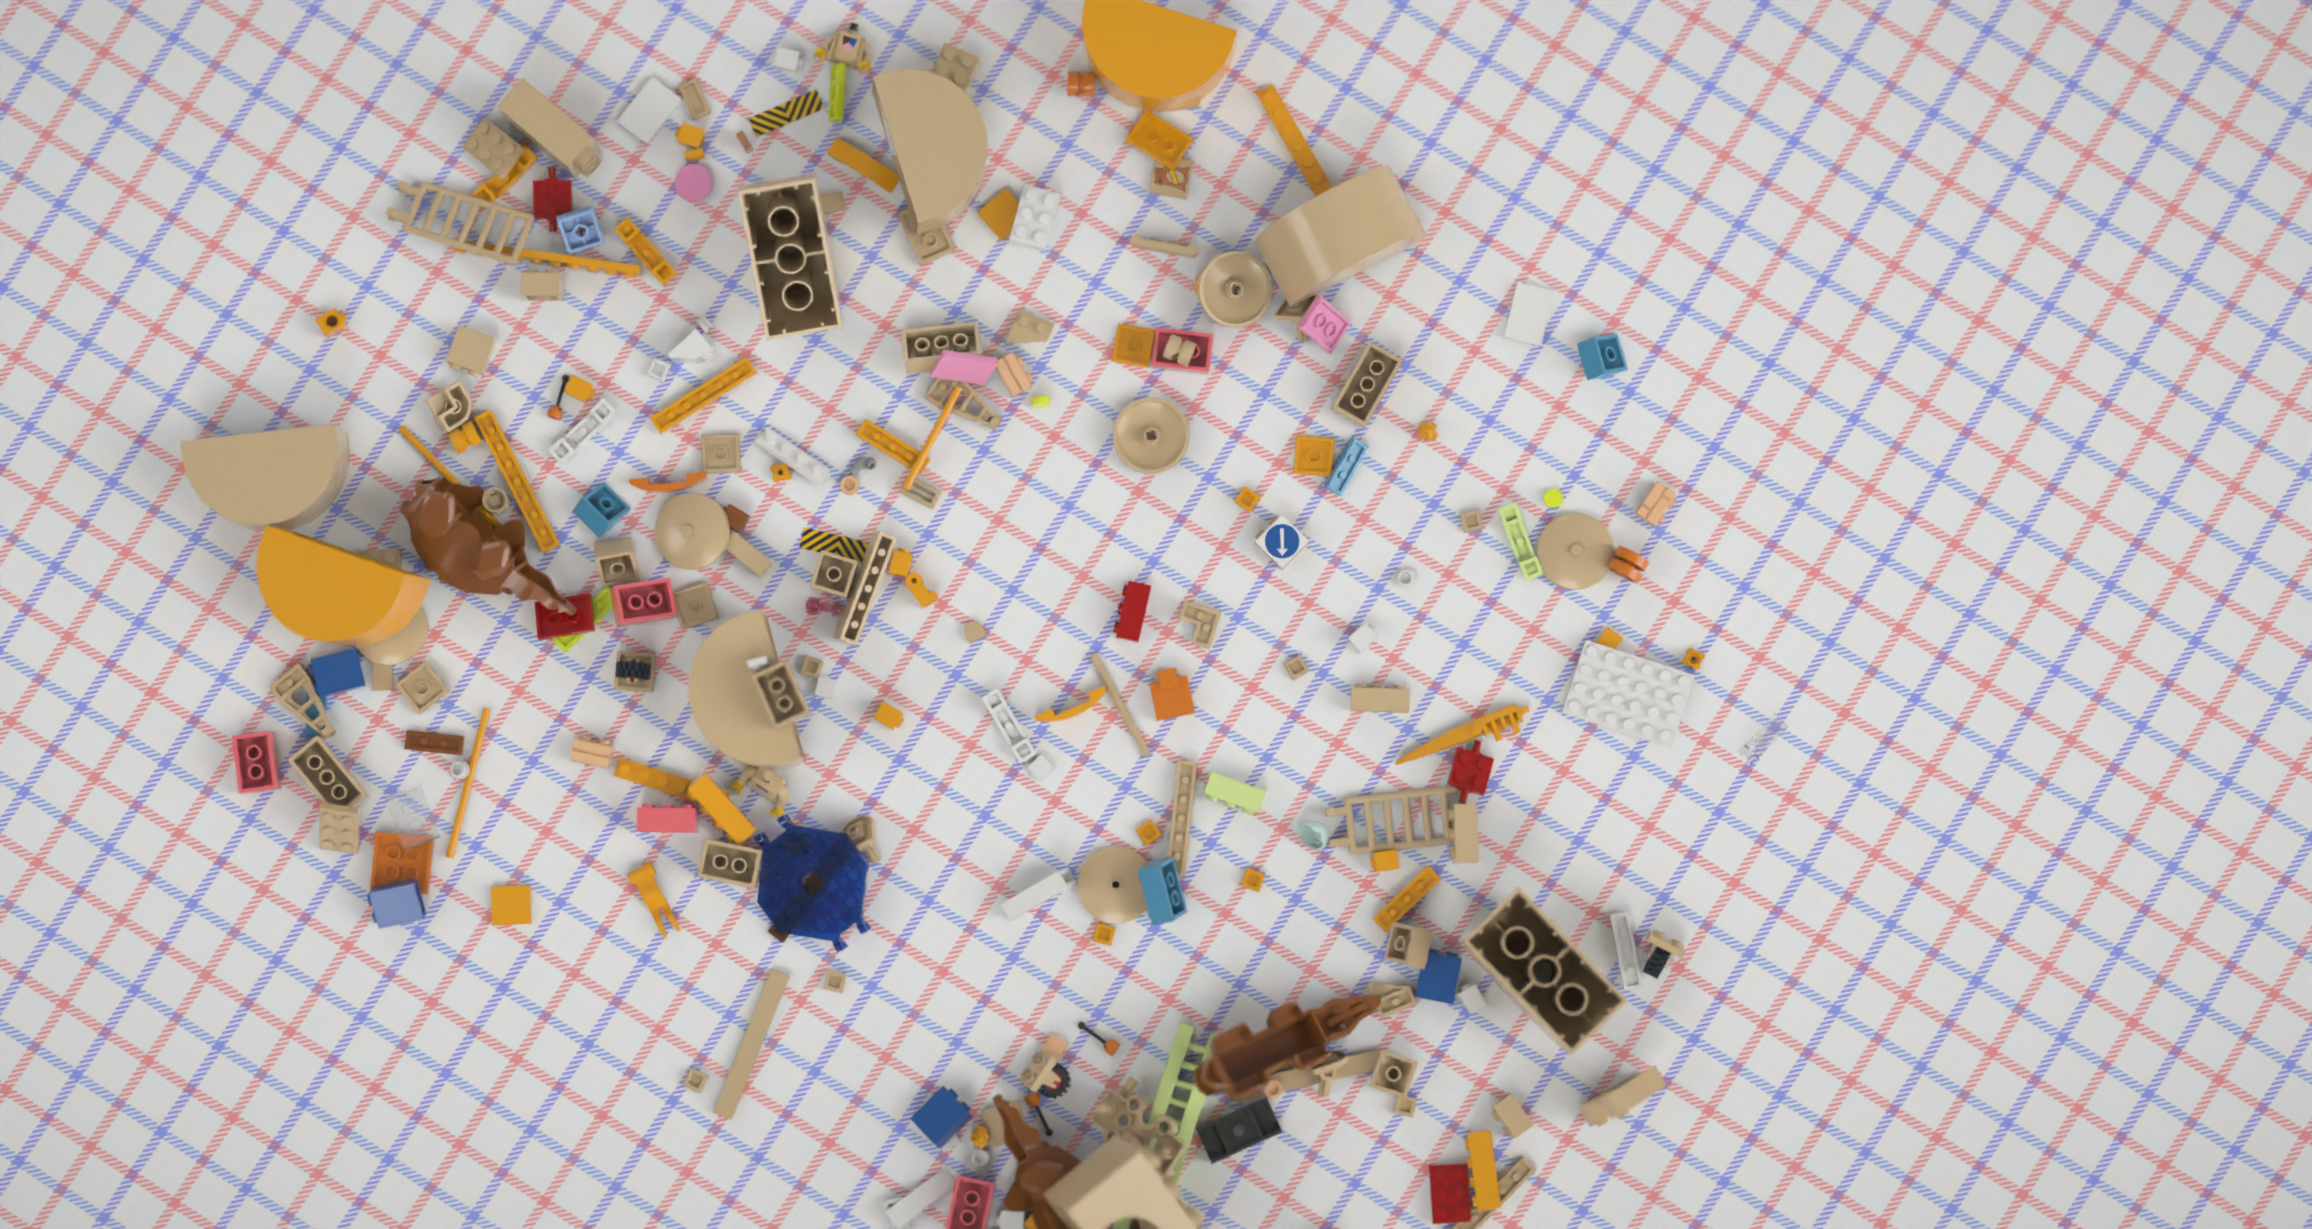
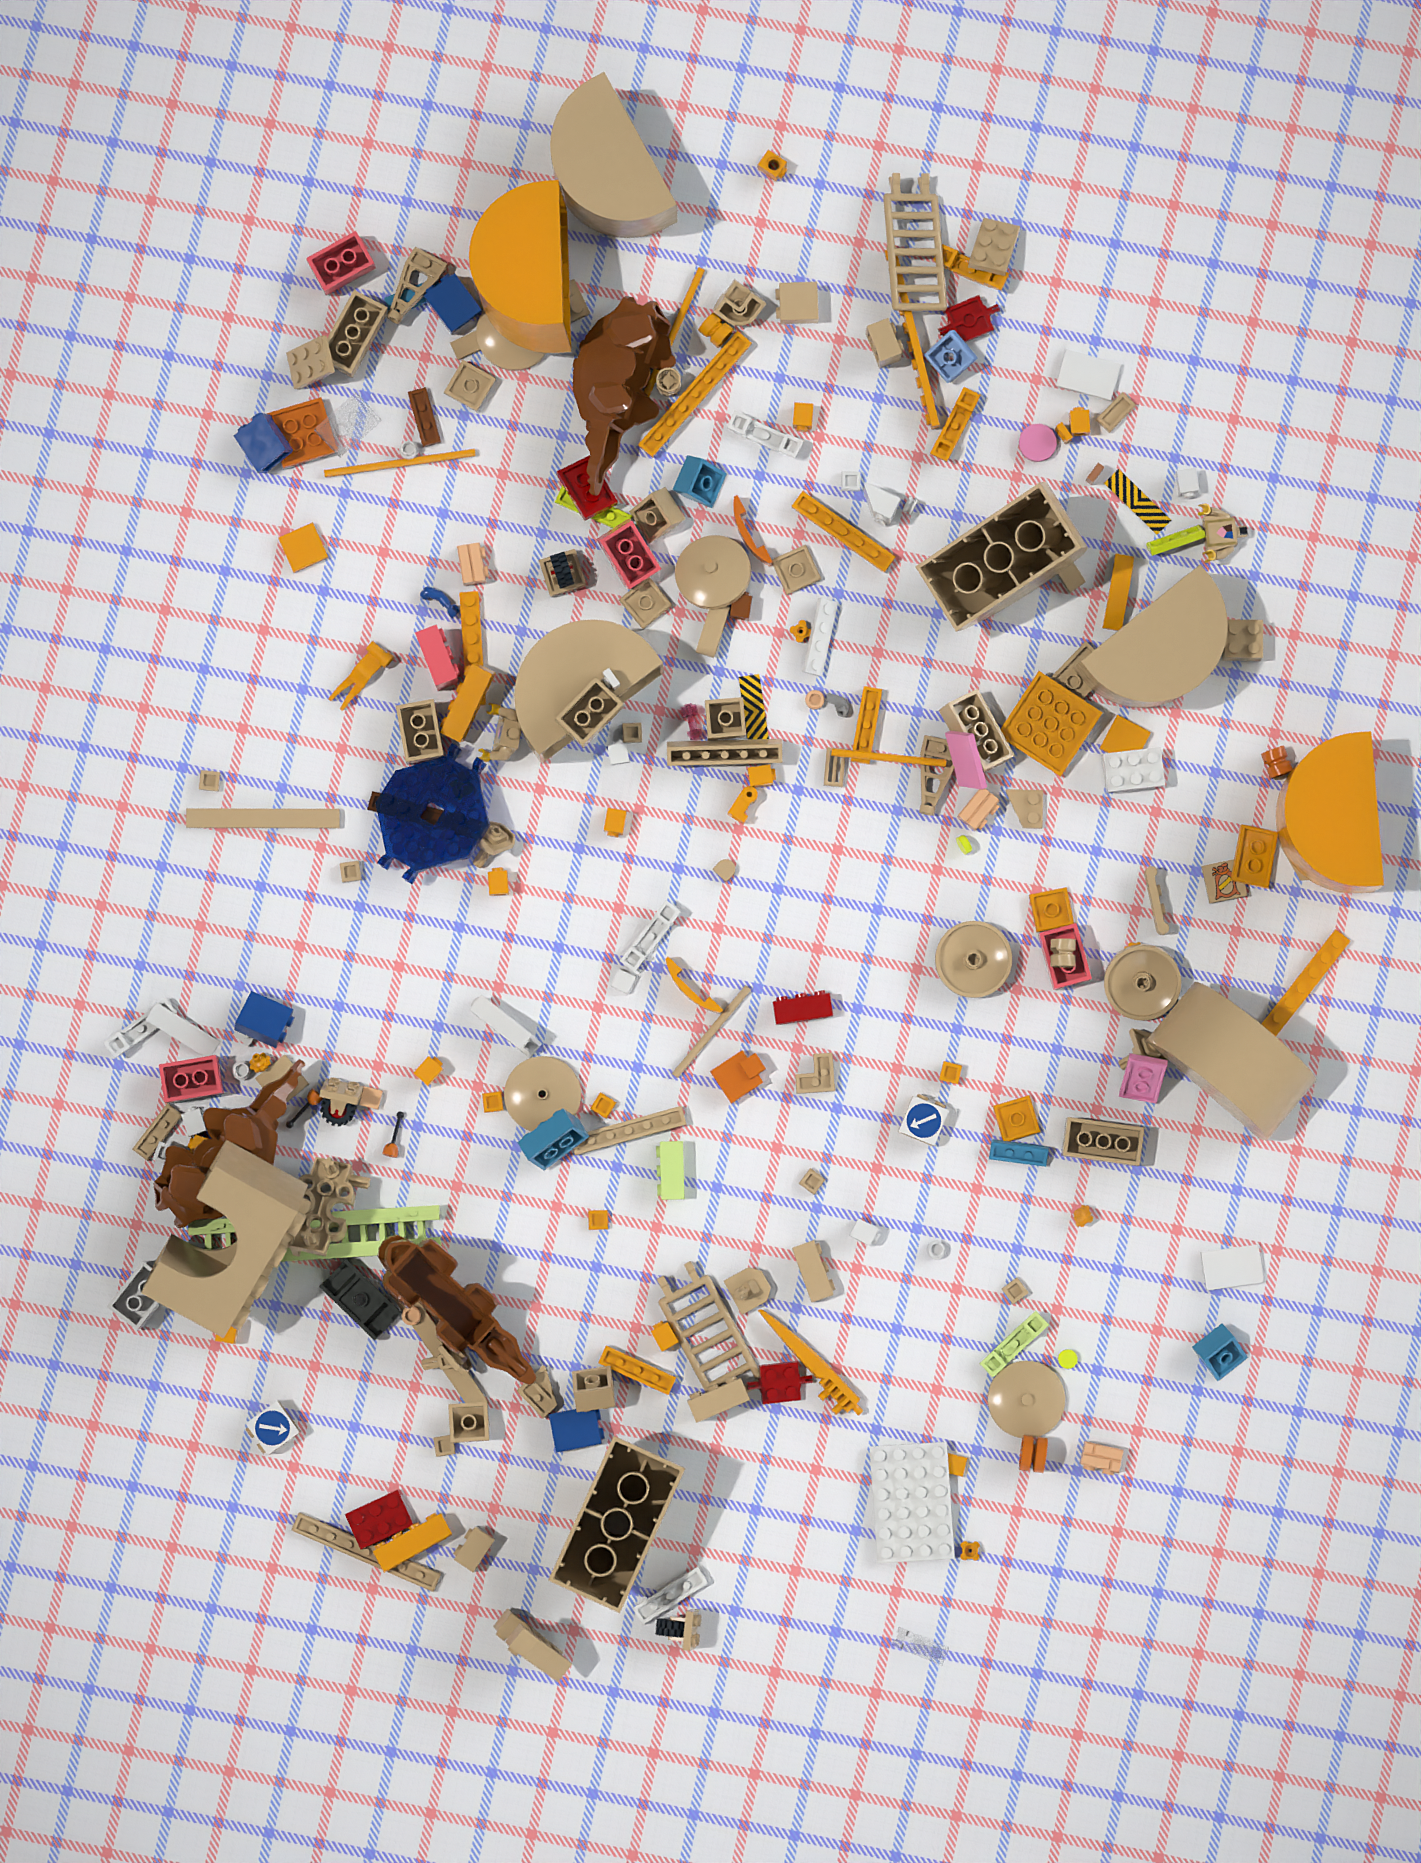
camera: 70 degrees right, 0 degrees up
tan brick [497,78,602,179] -> none
hinge [546,375,569,421] -> none
light aqua hair [1297,820,1328,851] -> none
white brick [1458,983,1487,1014] -> none
none -> light orange brick [414,1056,444,1087]
none -> blue arm [420,586,459,619]
none -> light orange brick [488,867,509,896]
none -> tan piece [723,1267,771,1315]
none -> light orange plate [1000,671,1103,777]

